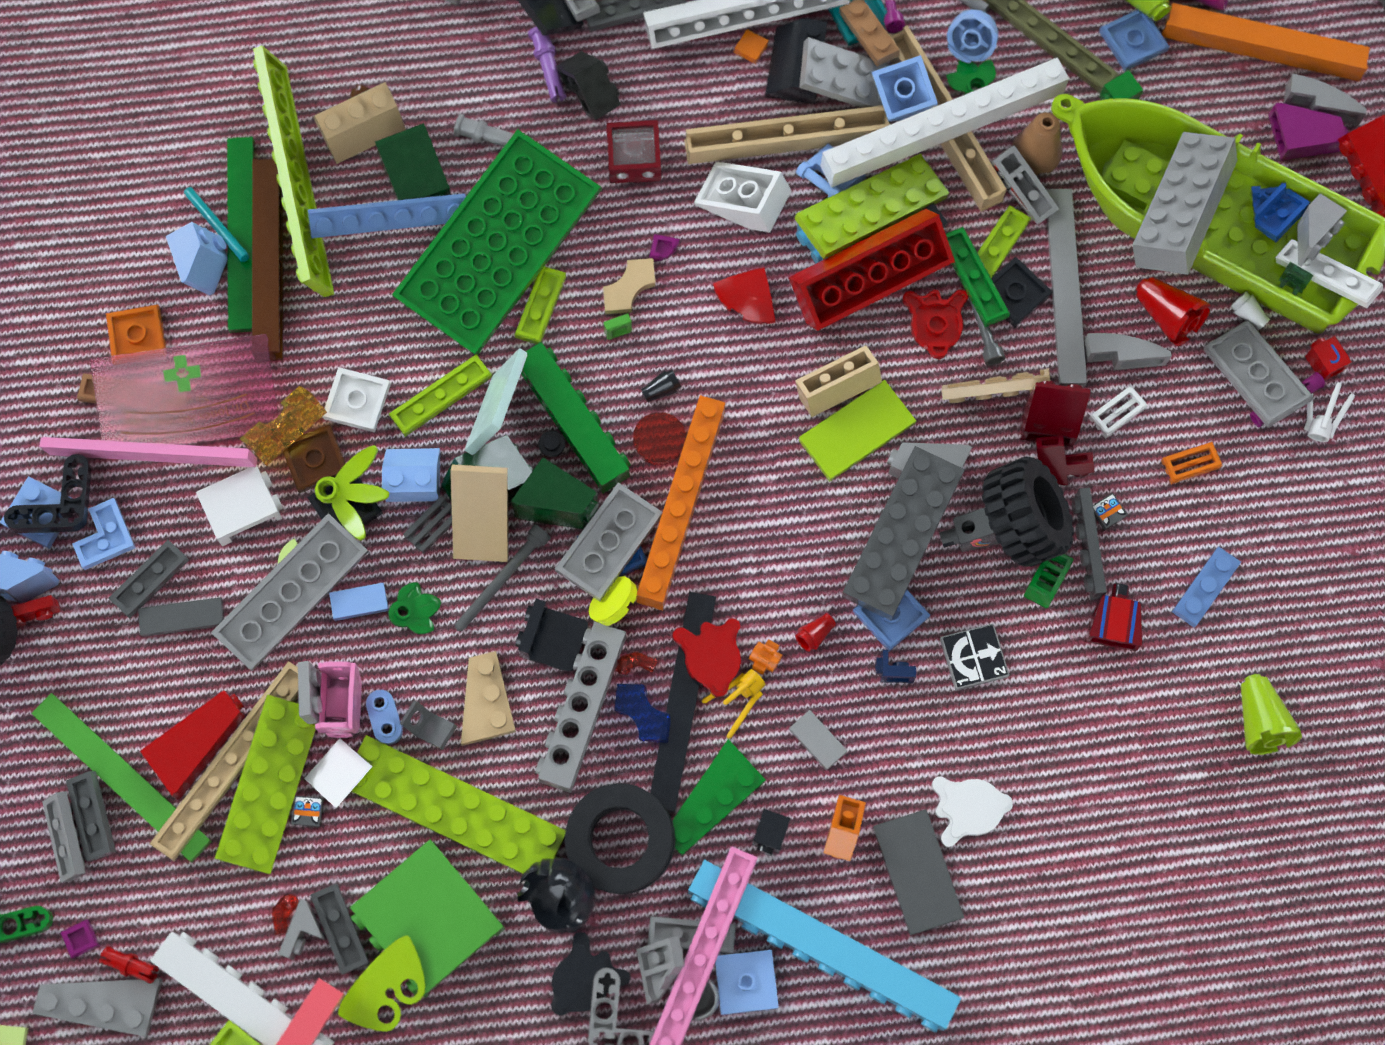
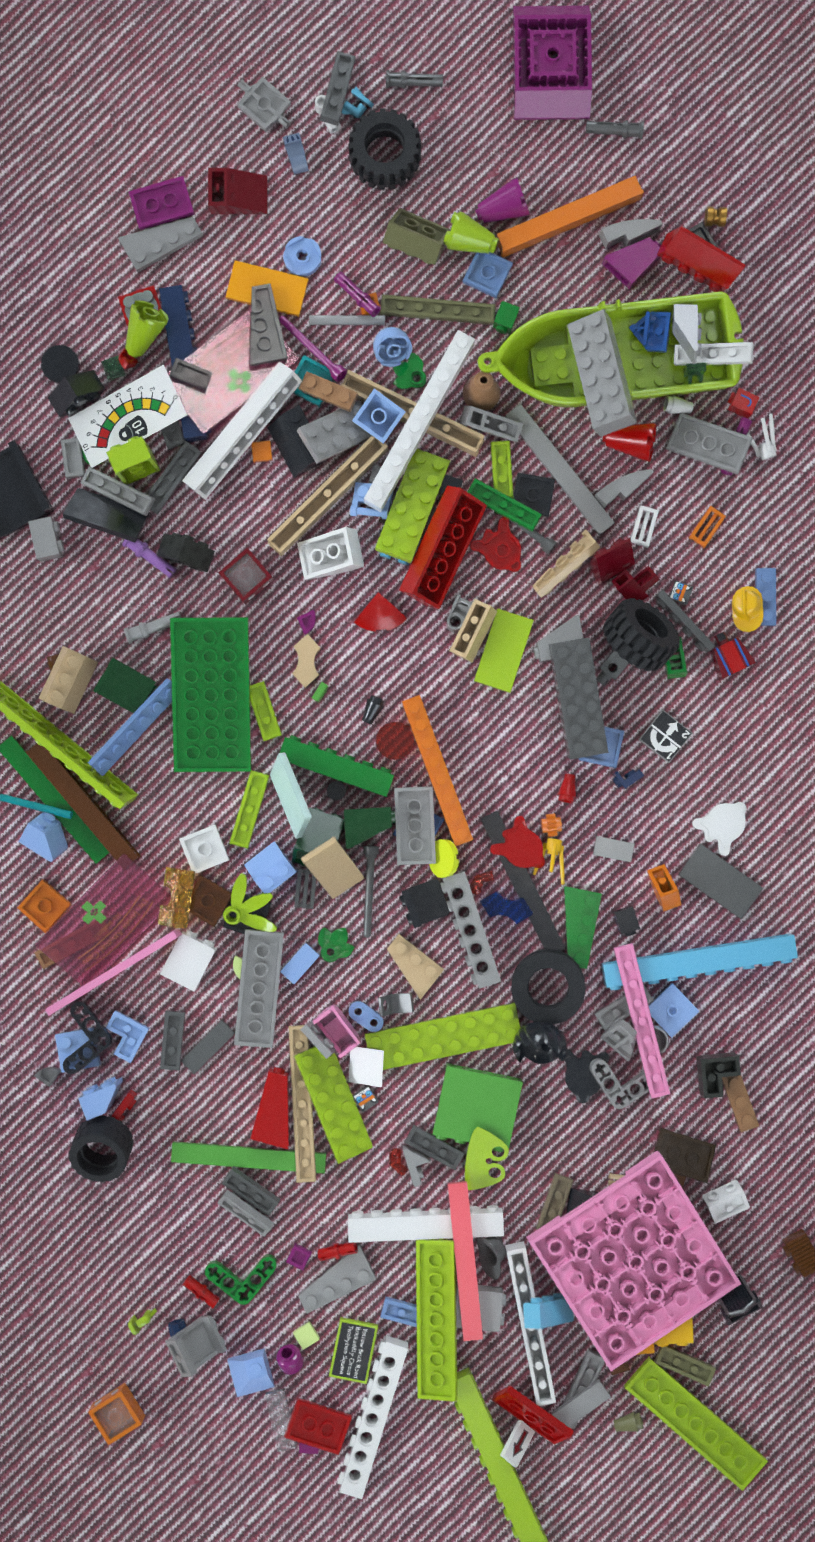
camera: 35 degrees left, 15 degrees up
none -> light grey piece [446,594,473,633]
none -> yellow piece [732,586,763,632]

